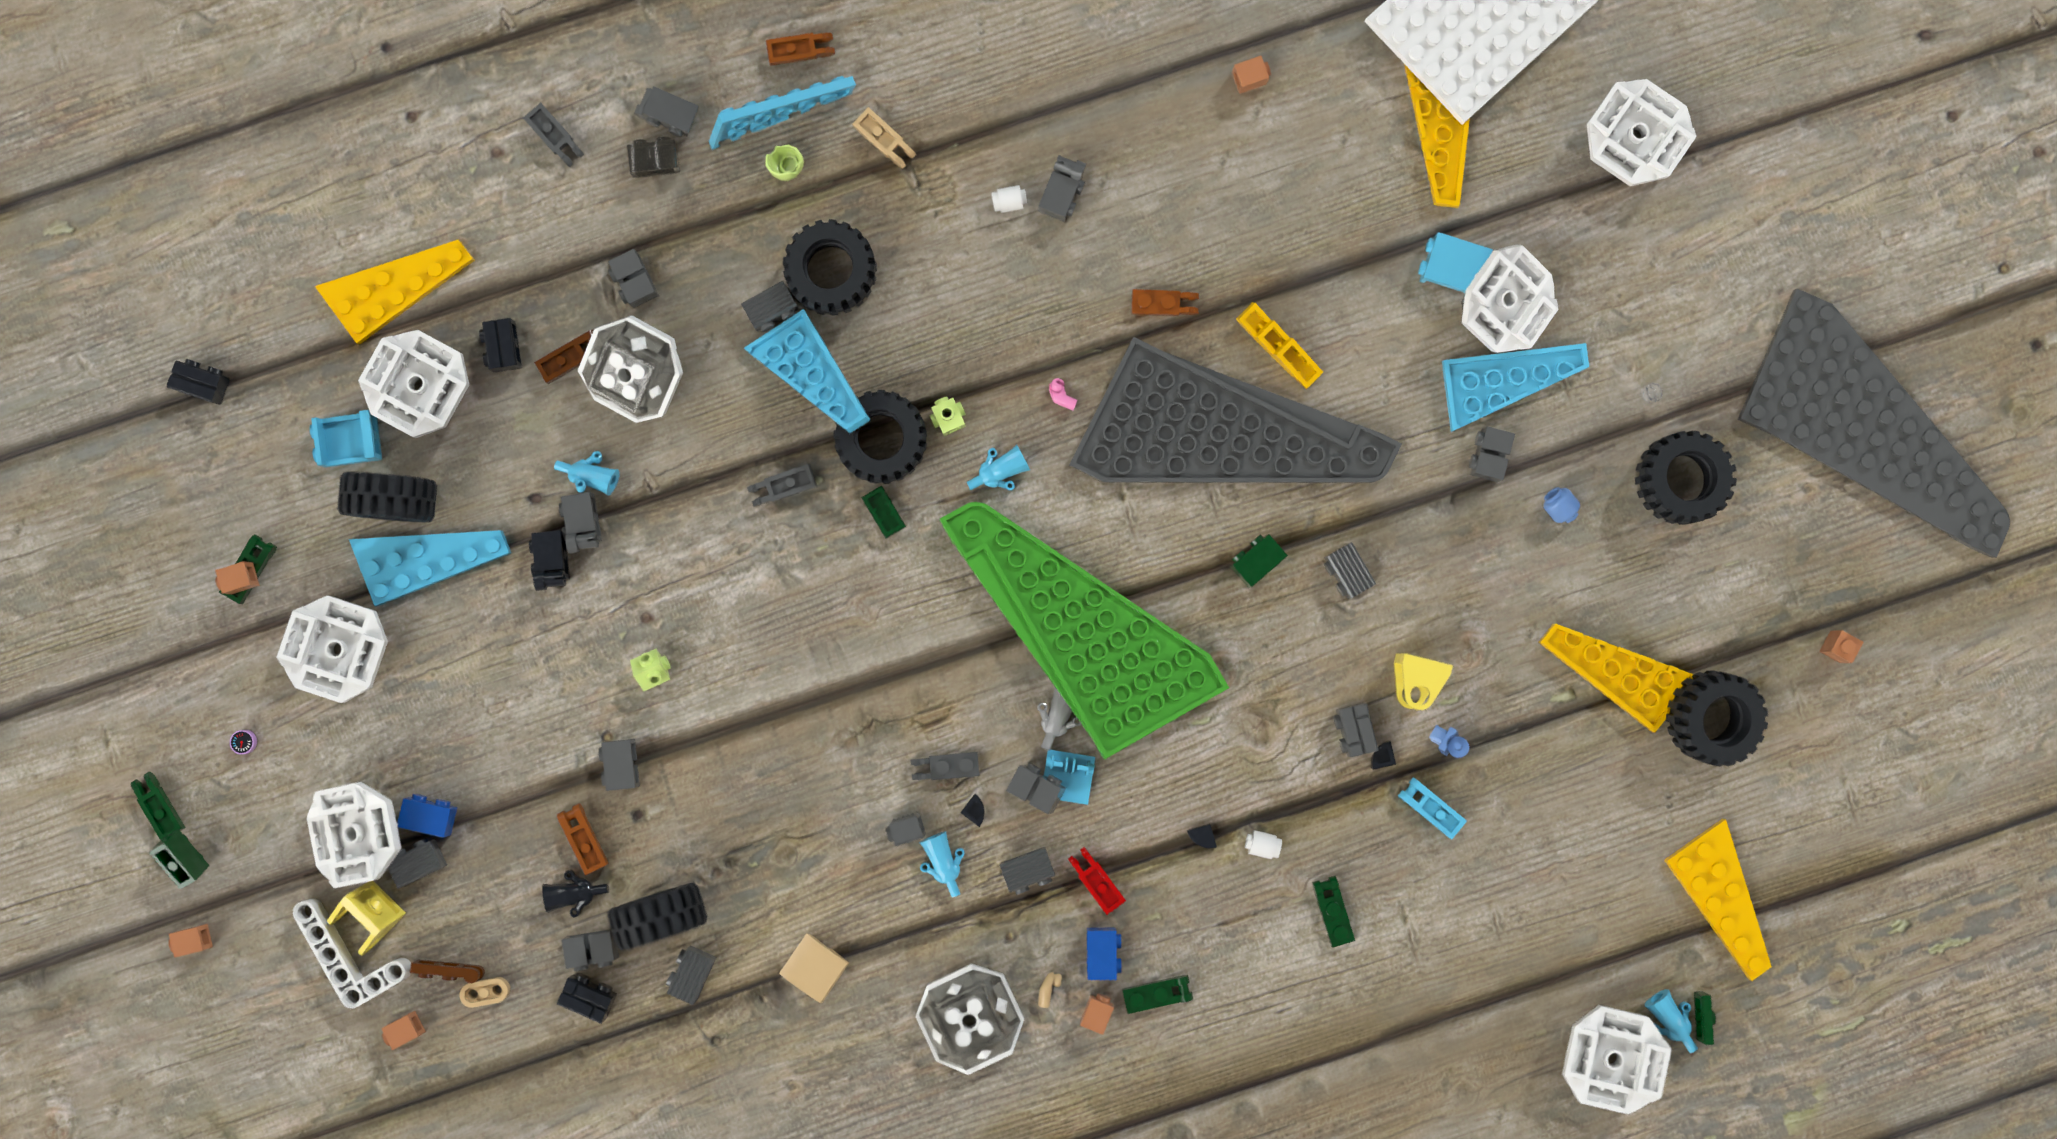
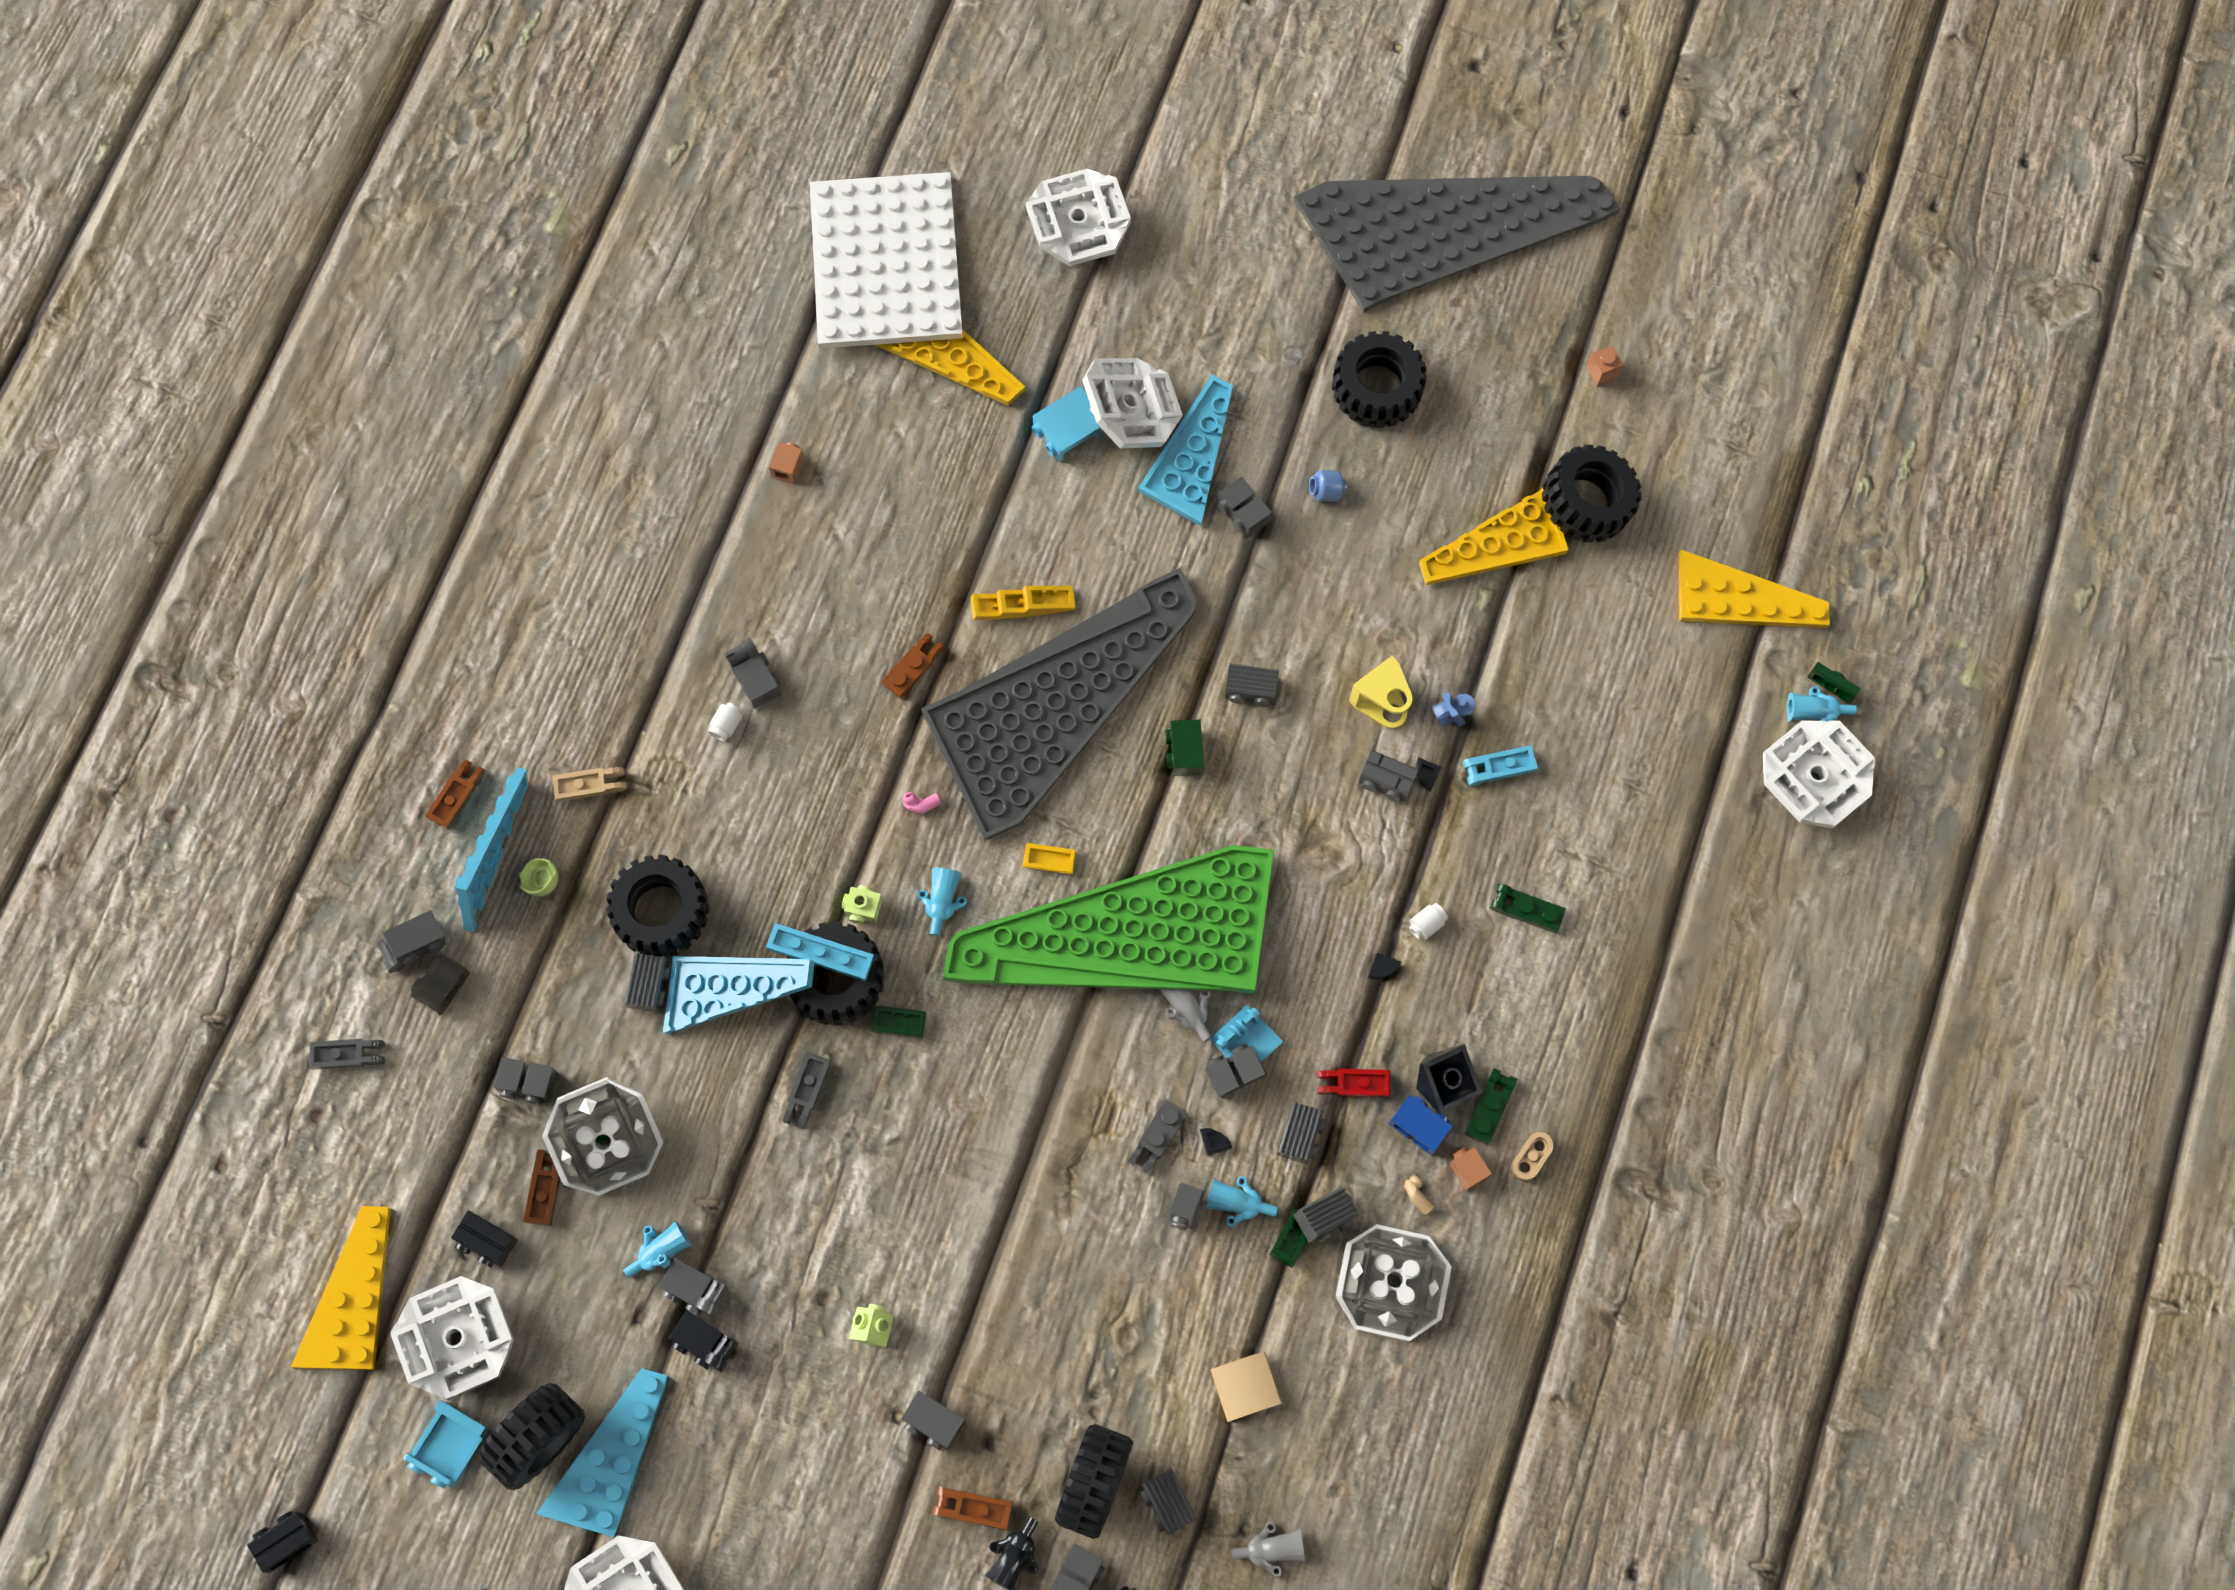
camera: 55 degrees left, 15 degrees down
none -> medium azure plate [766,923,875,981]
none -> yellow tile [1023,843,1077,875]
none -> light grey piece [1231,1522,1305,1577]
none -> dark green plate [1269,1209,1308,1268]
none -> dark grey brick [1293,1187,1359,1243]
none -> black slope [1416,1044,1483,1113]
none -> tan plate [1511,1132,1553,1181]

